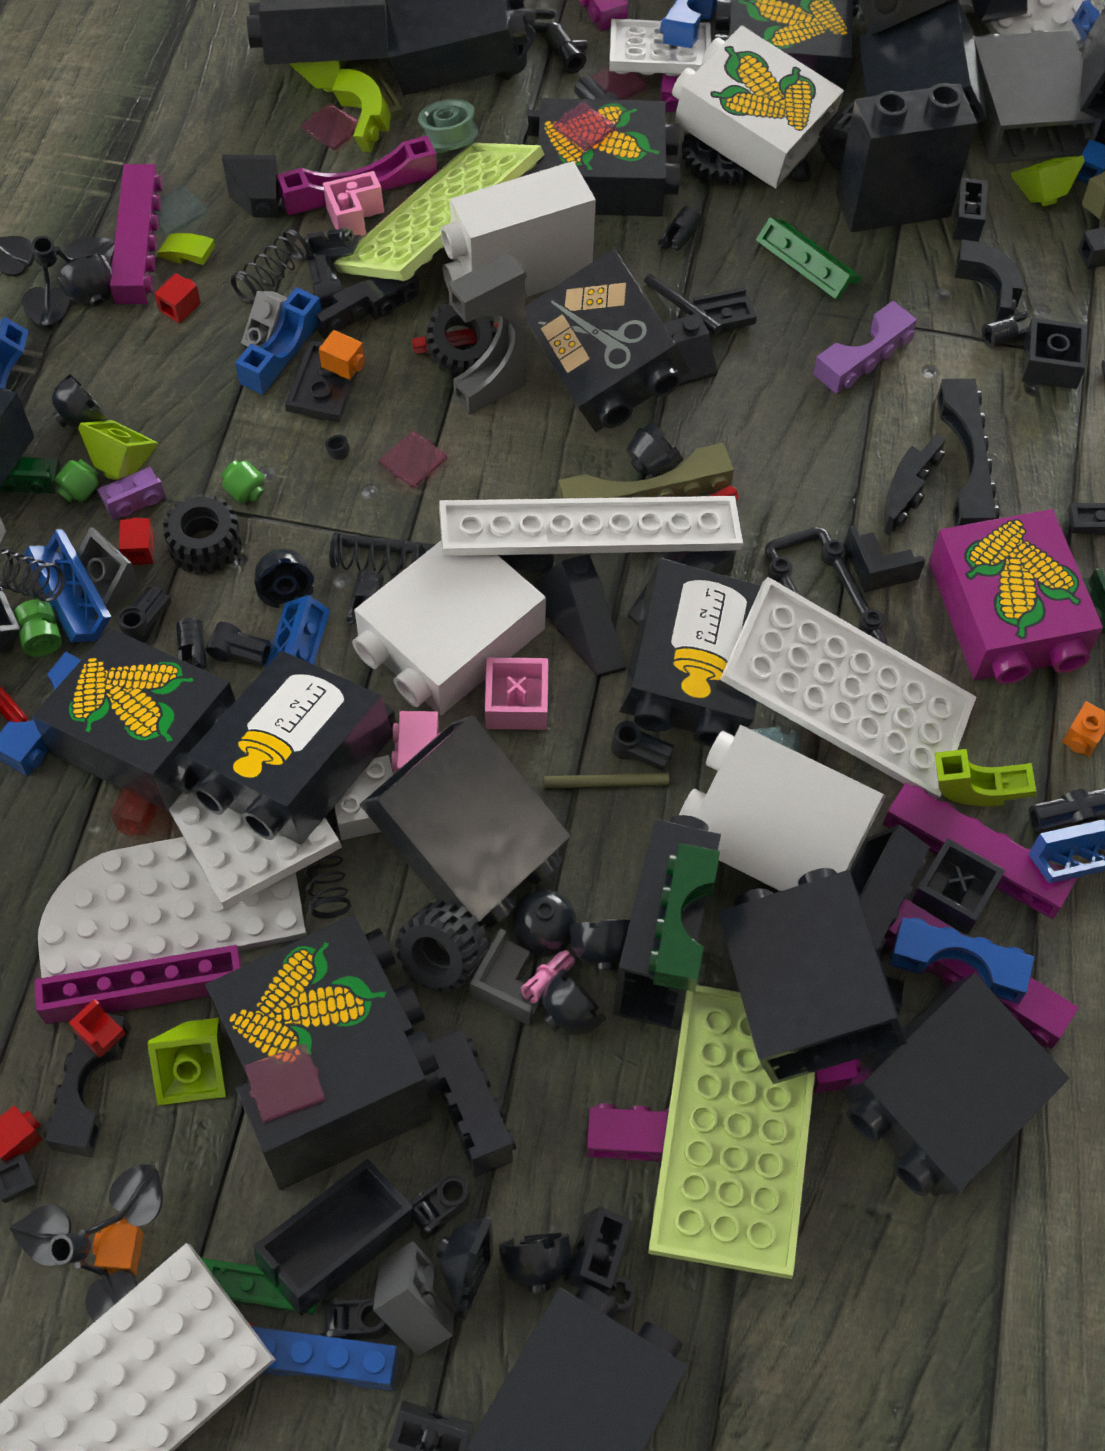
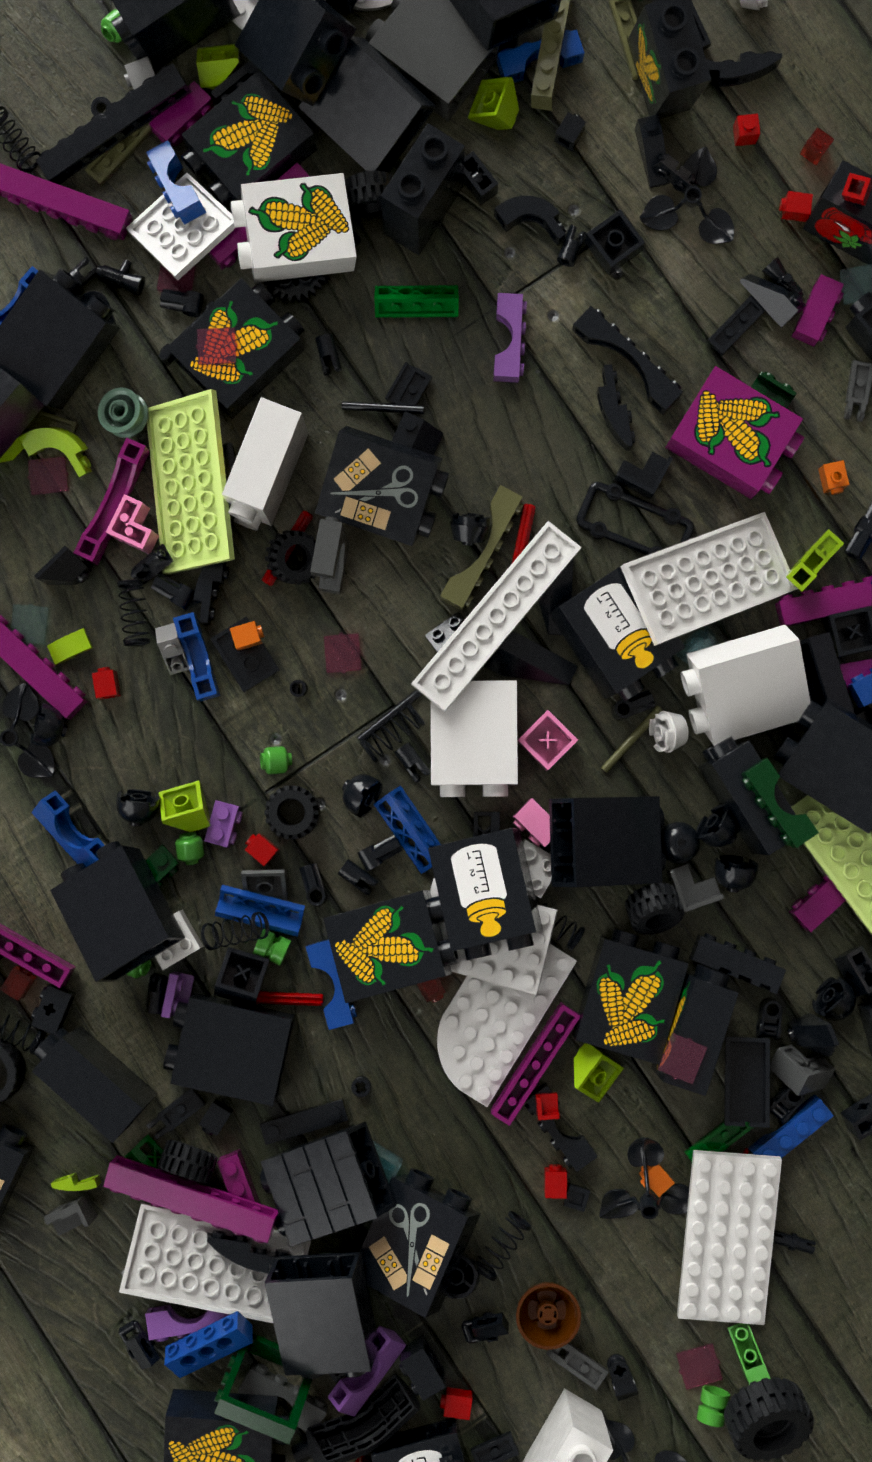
camera: 45 degrees left, 25 degrees up
bright pink axle [520,950,575,1003] -> none
none -> white cone [649,711,688,753]

